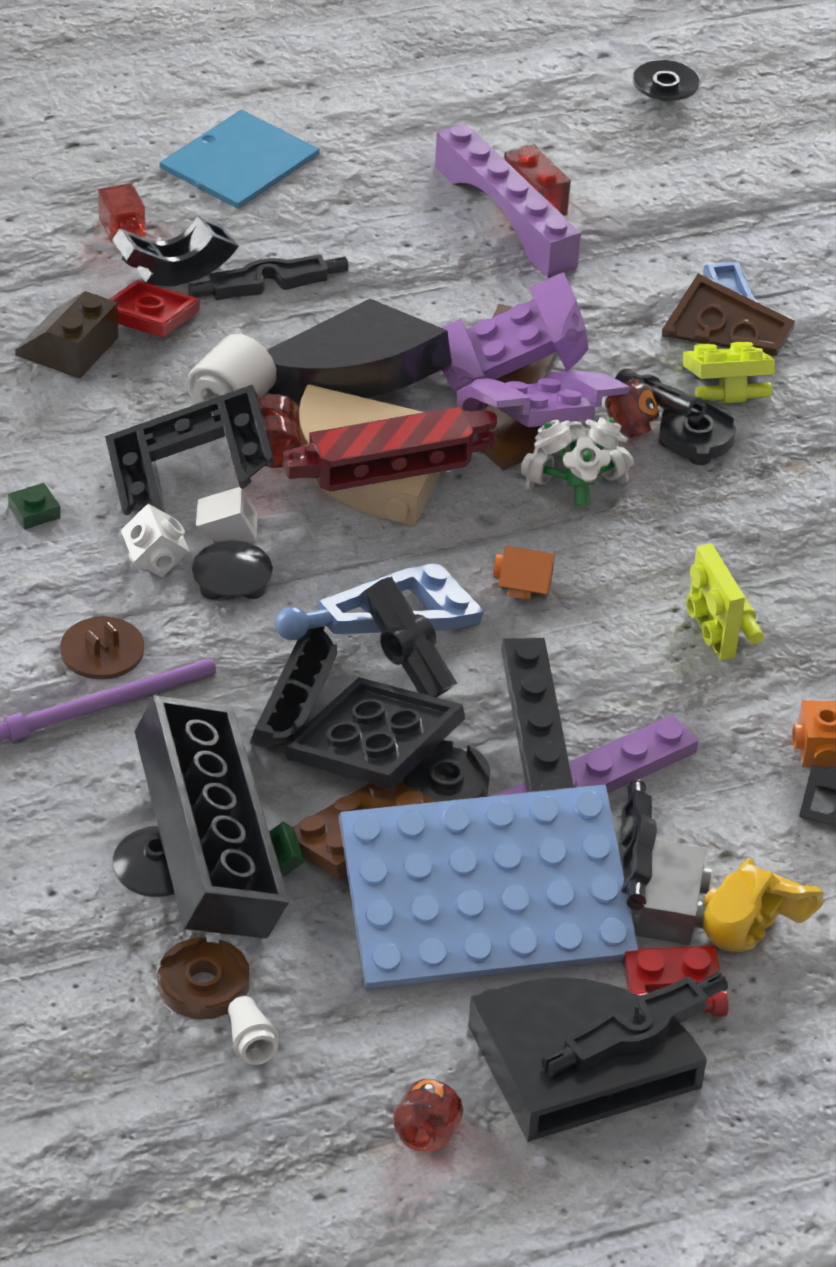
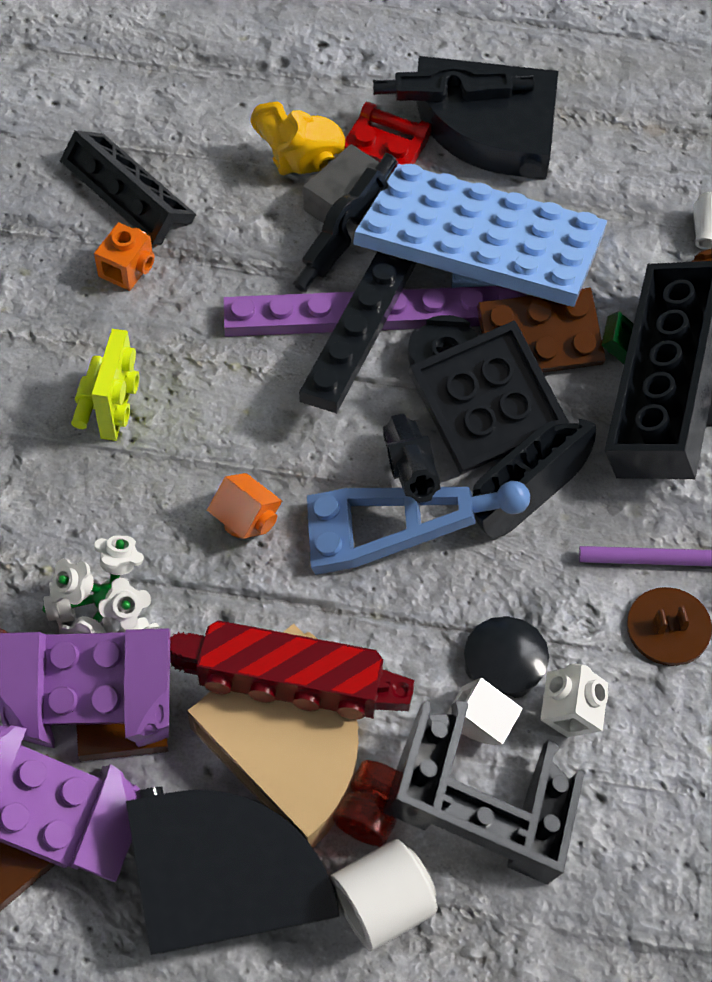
camera: 150 degrees left, 15 degrees up
dark green plate [7,483,61,530] -> none
clear red head [392,1079,464,1152] -> none

